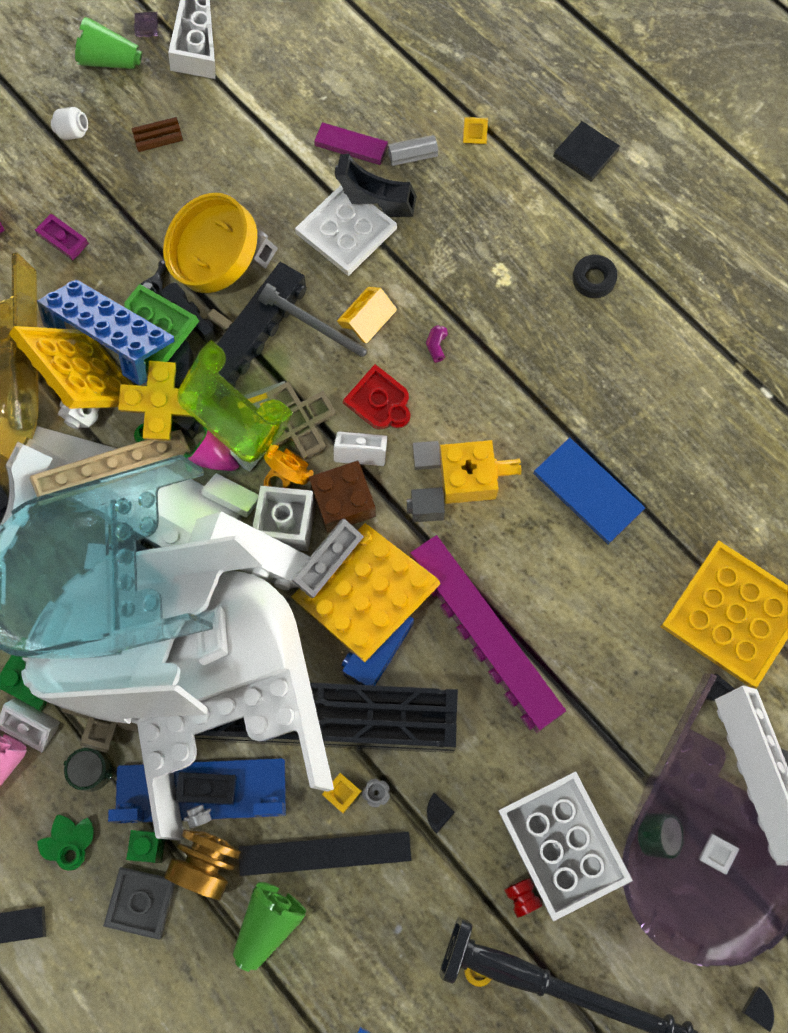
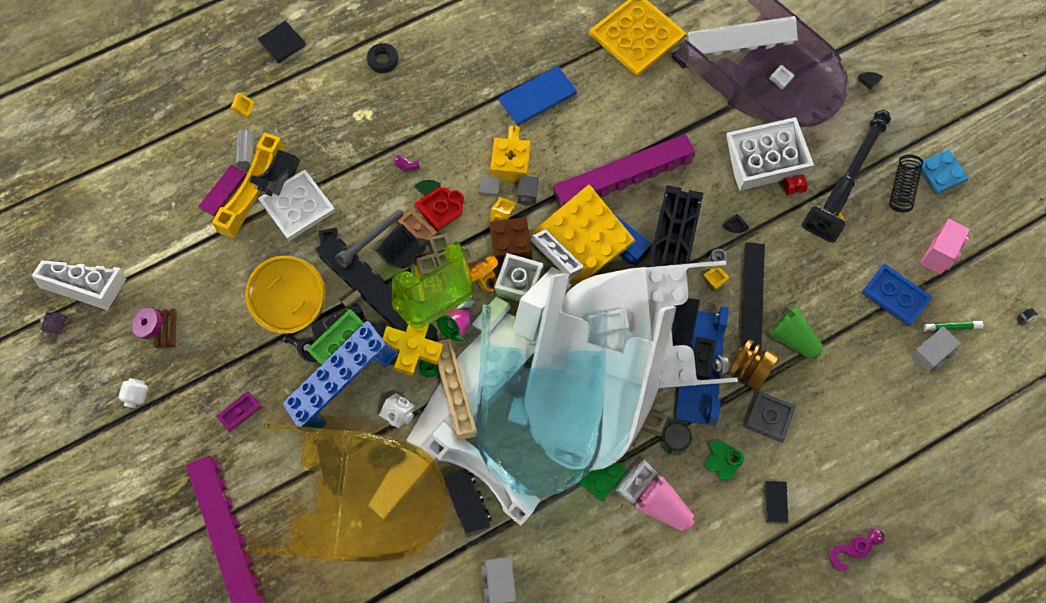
camera: 80 degrees left, 5 degrees down
yellow plate [9,326,134,409] -> none
bright green cone [75,17,142,69] -> none
green brick [126,830,166,863] -> none
white slope [334,432,387,466] -> none
yellow panel [337,287,397,343] -> none
clear green piece [638,813,683,859] -> none
none -> piece [132,307,162,339]
none -> yellow arch [212,132,285,239]
none -> black tile [319,228,338,244]
none -> black bracket [375,224,429,269]
none -> medium nougat plate [398,209,437,242]
none -> dark green tile [415,180,441,196]
none -> yellow bracket [489,197,516,222]
none -> black tile [672,298,700,348]

